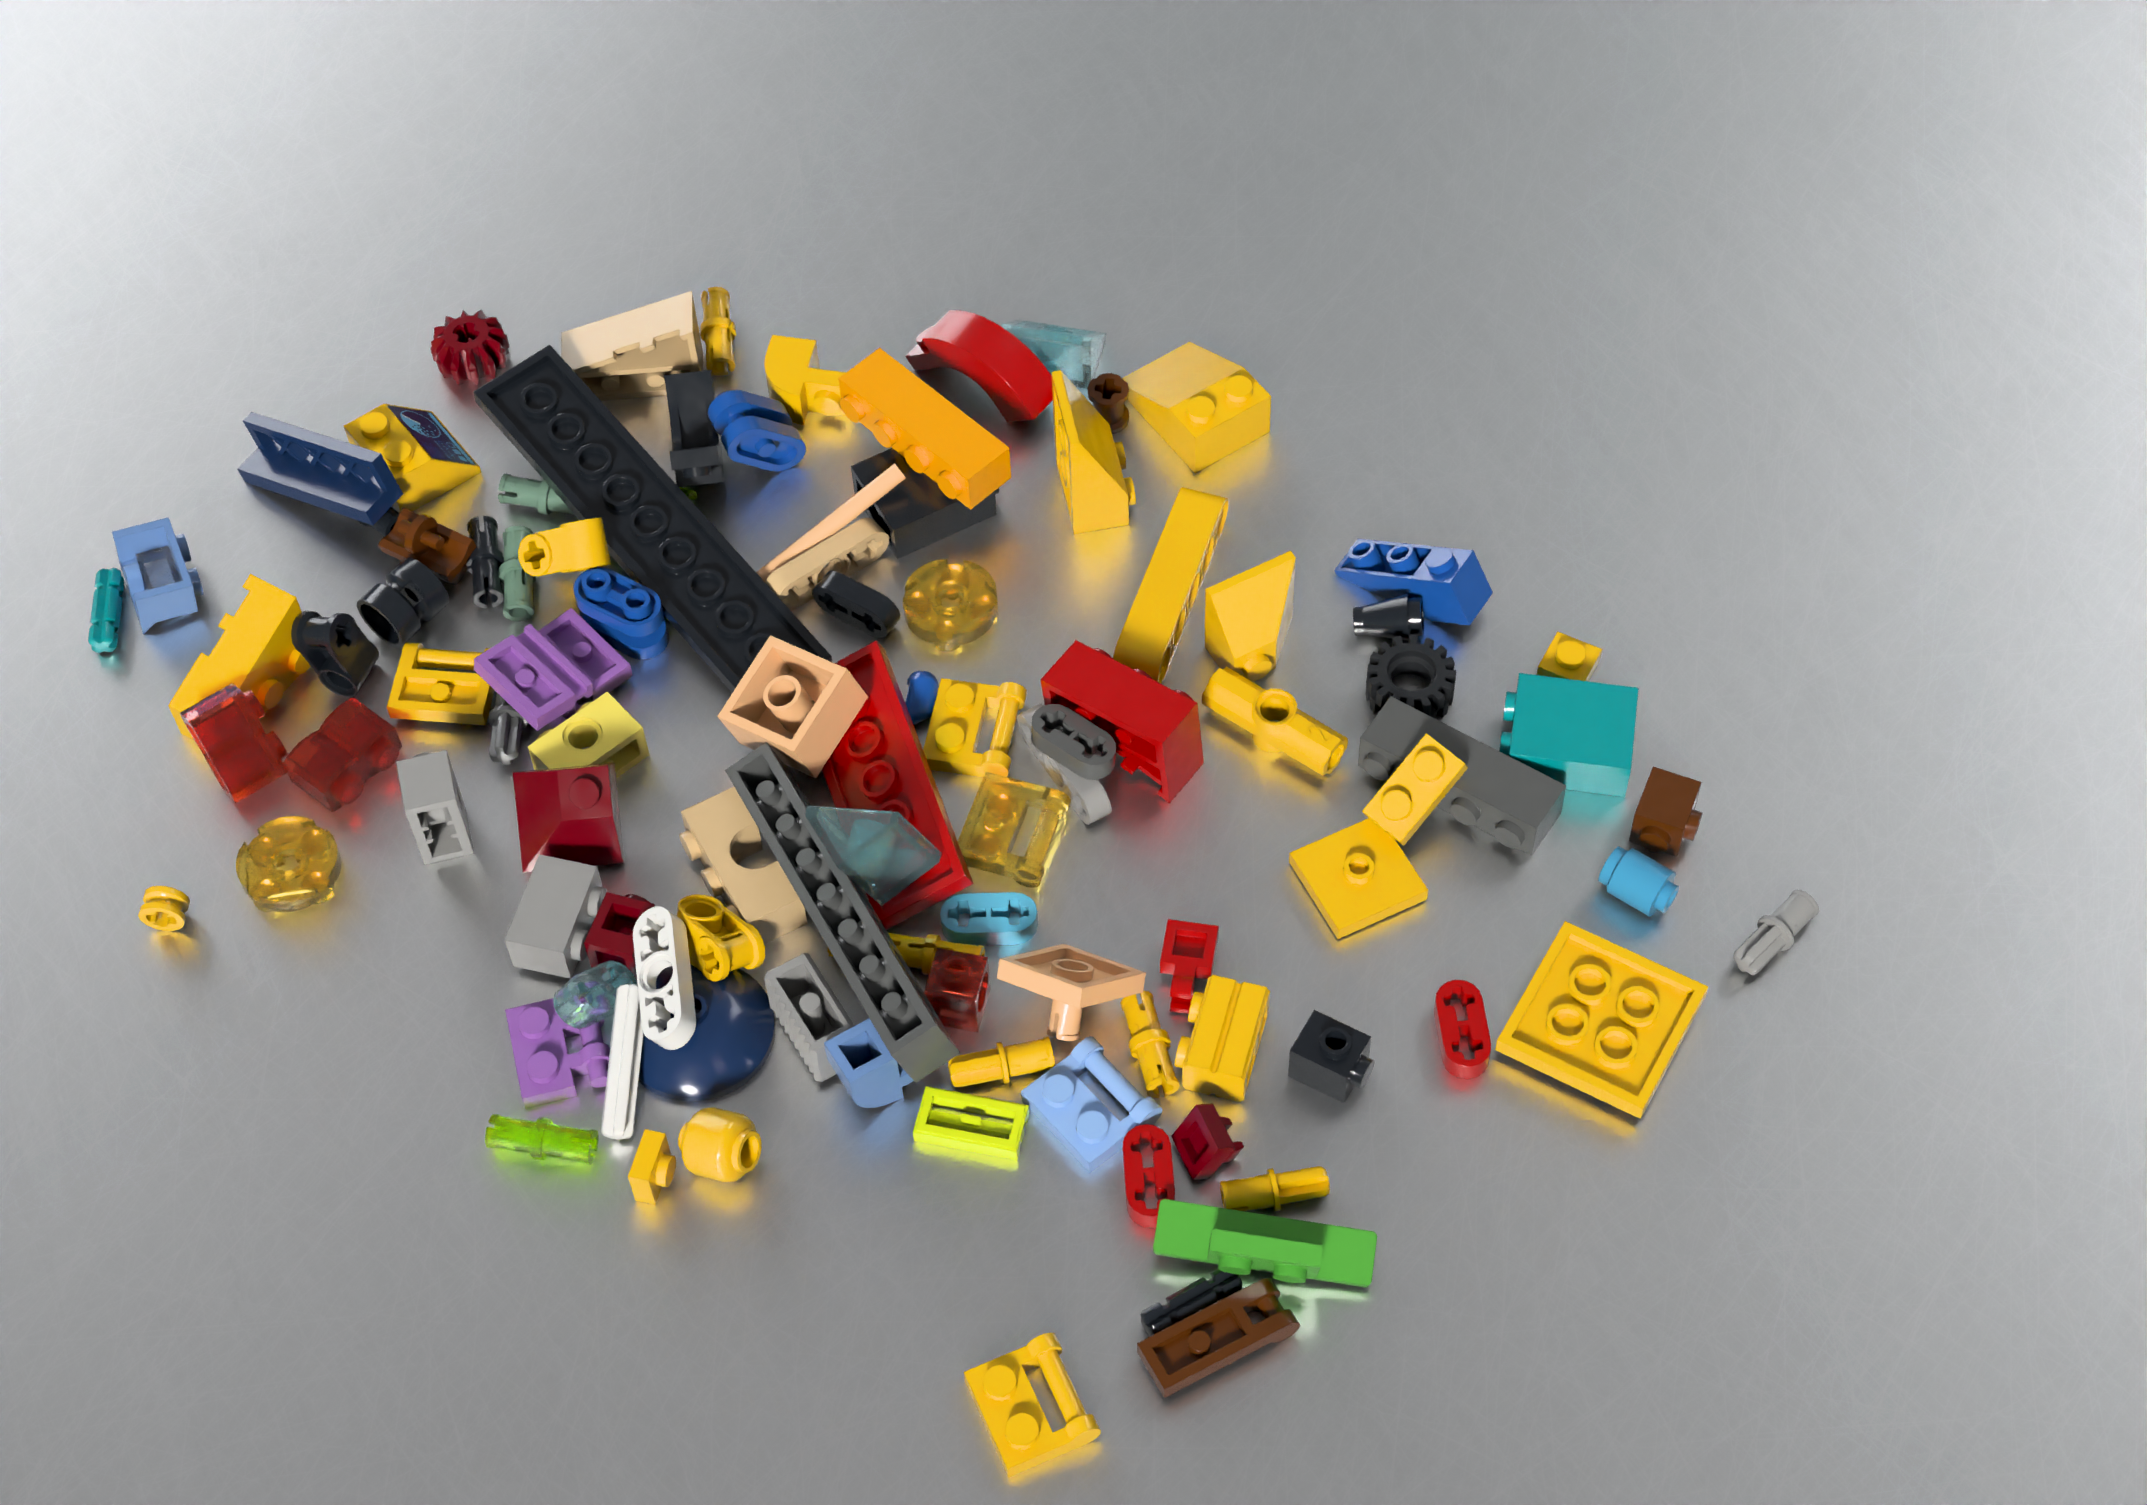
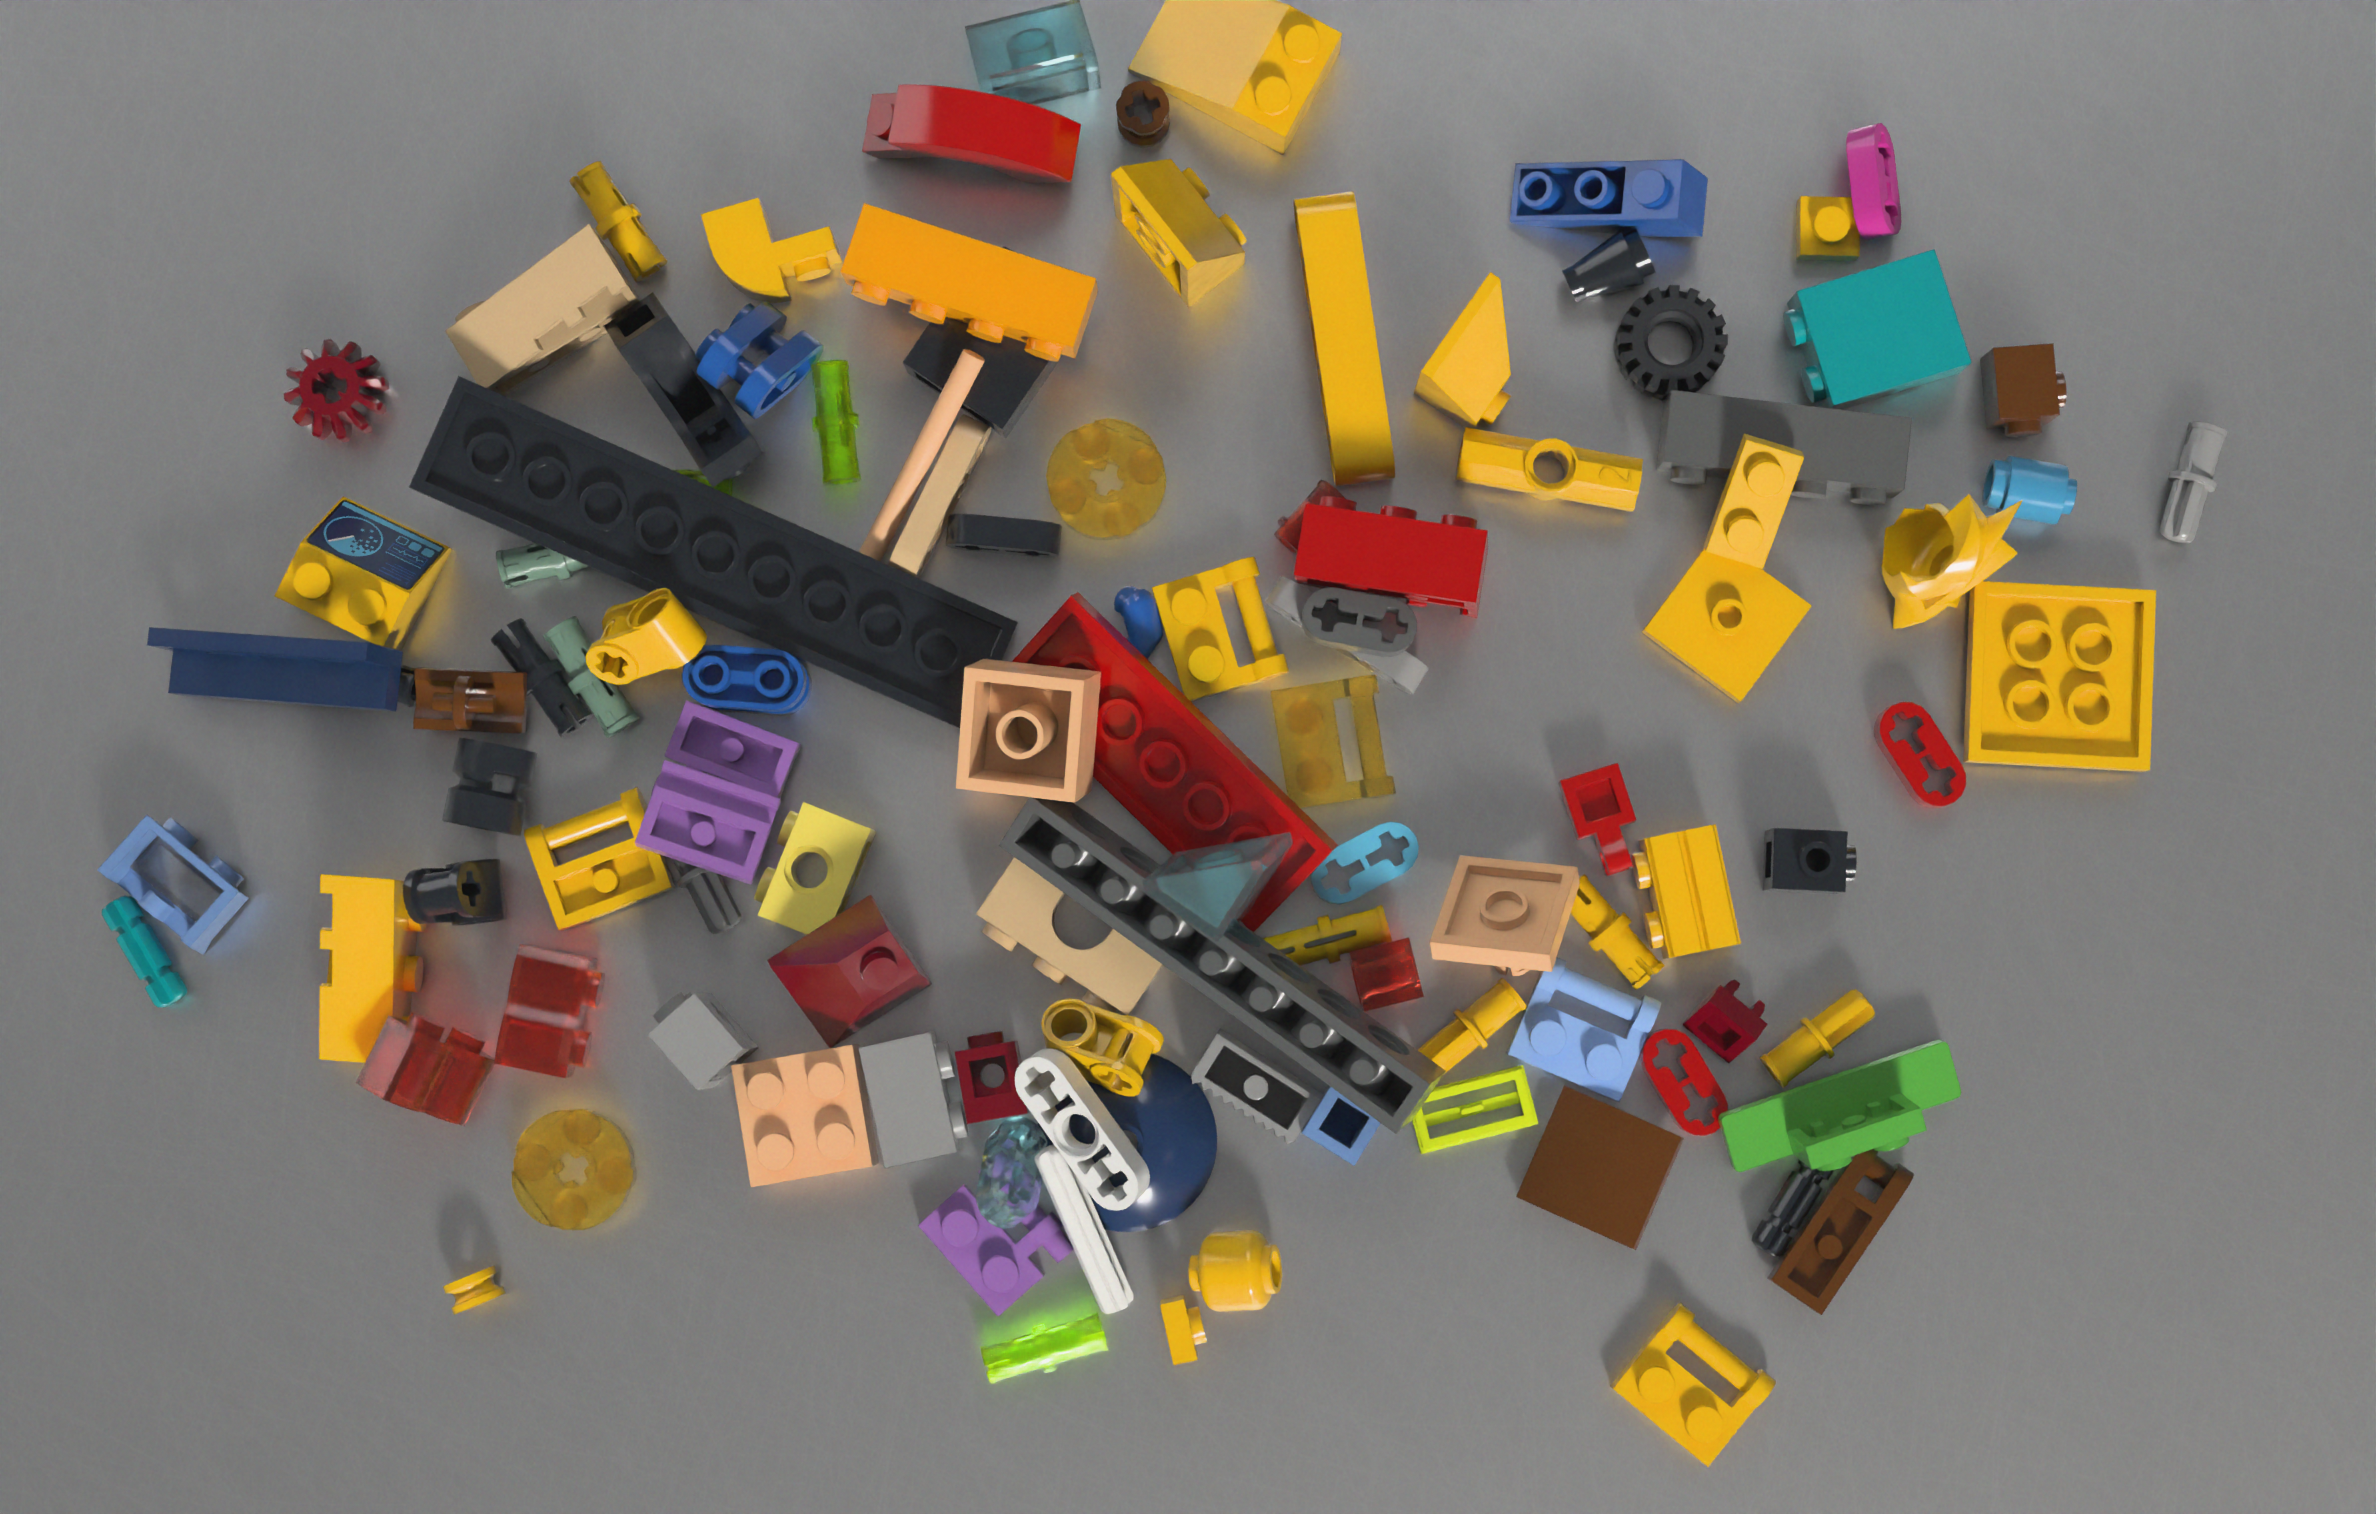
camera: 25 degrees left, 30 degrees up
none -> light nougat brick [731,1044,879,1187]
none -> clear neon green pin [810,360,861,485]
none -> reddish brown slope [1516,1085,1684,1250]
none -> dark pink beam [1846,123,1902,241]
none -> yellow hair [1881,494,2023,629]

